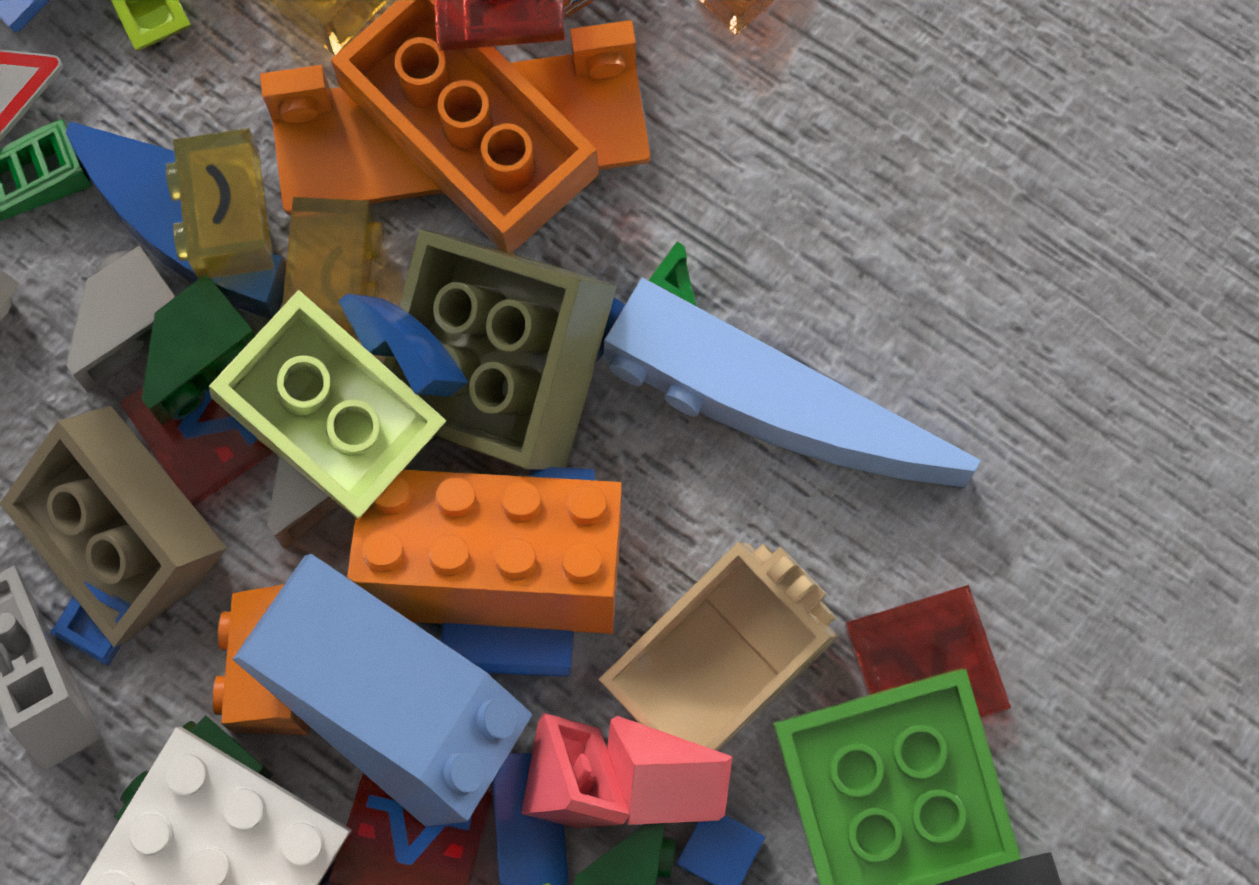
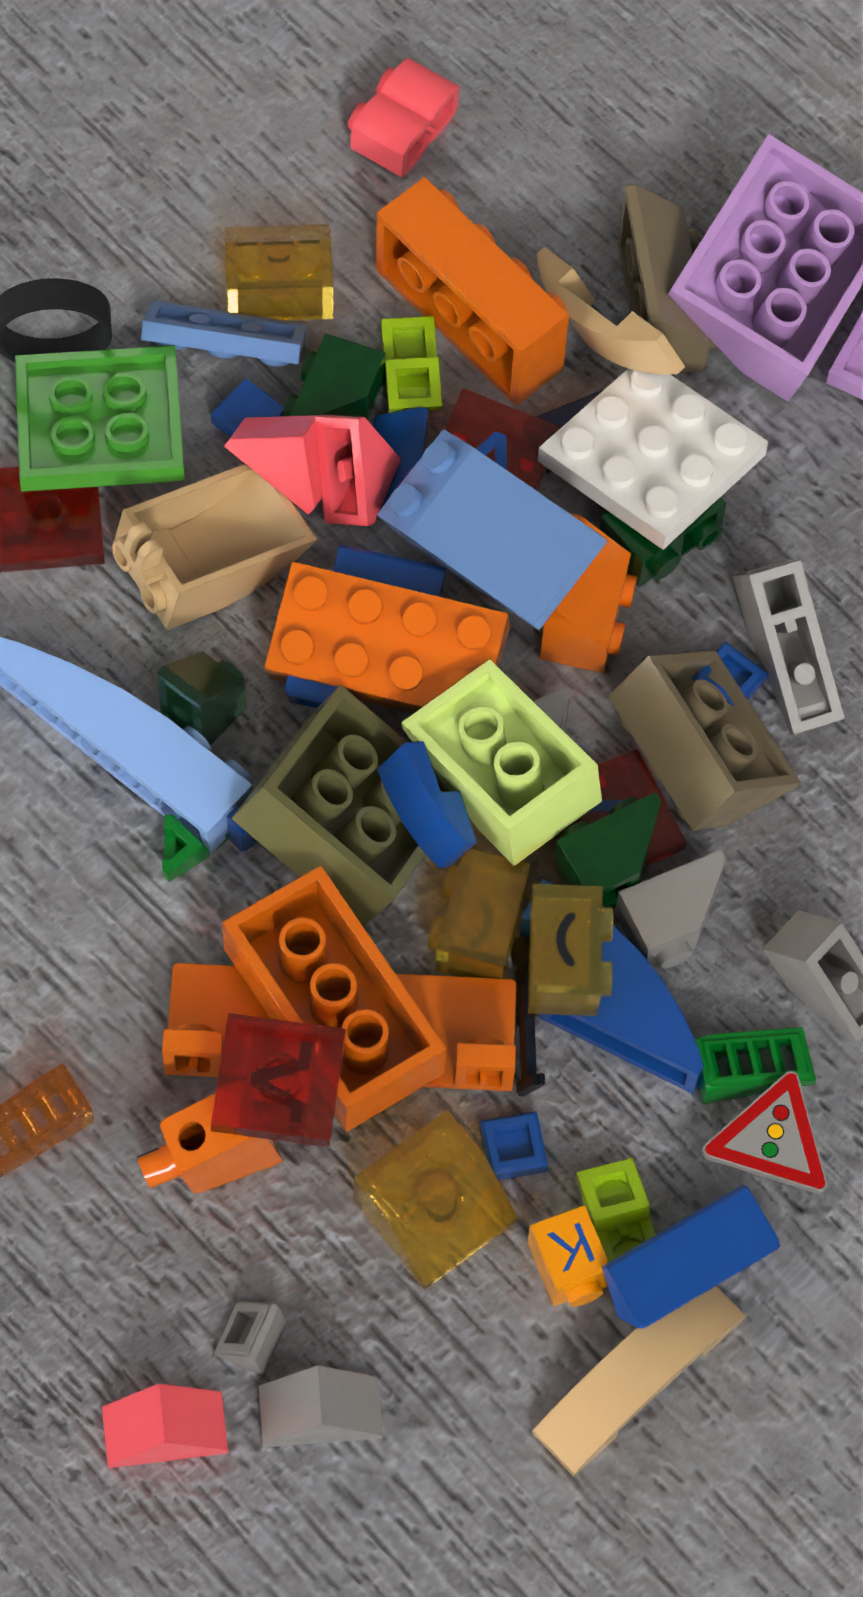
camera: 175 degrees left, 10 degrees down
none -> clear green slope [157,651,247,746]
none -> blue tile [479,1111,548,1182]
none -> black piece [511,936,545,1097]

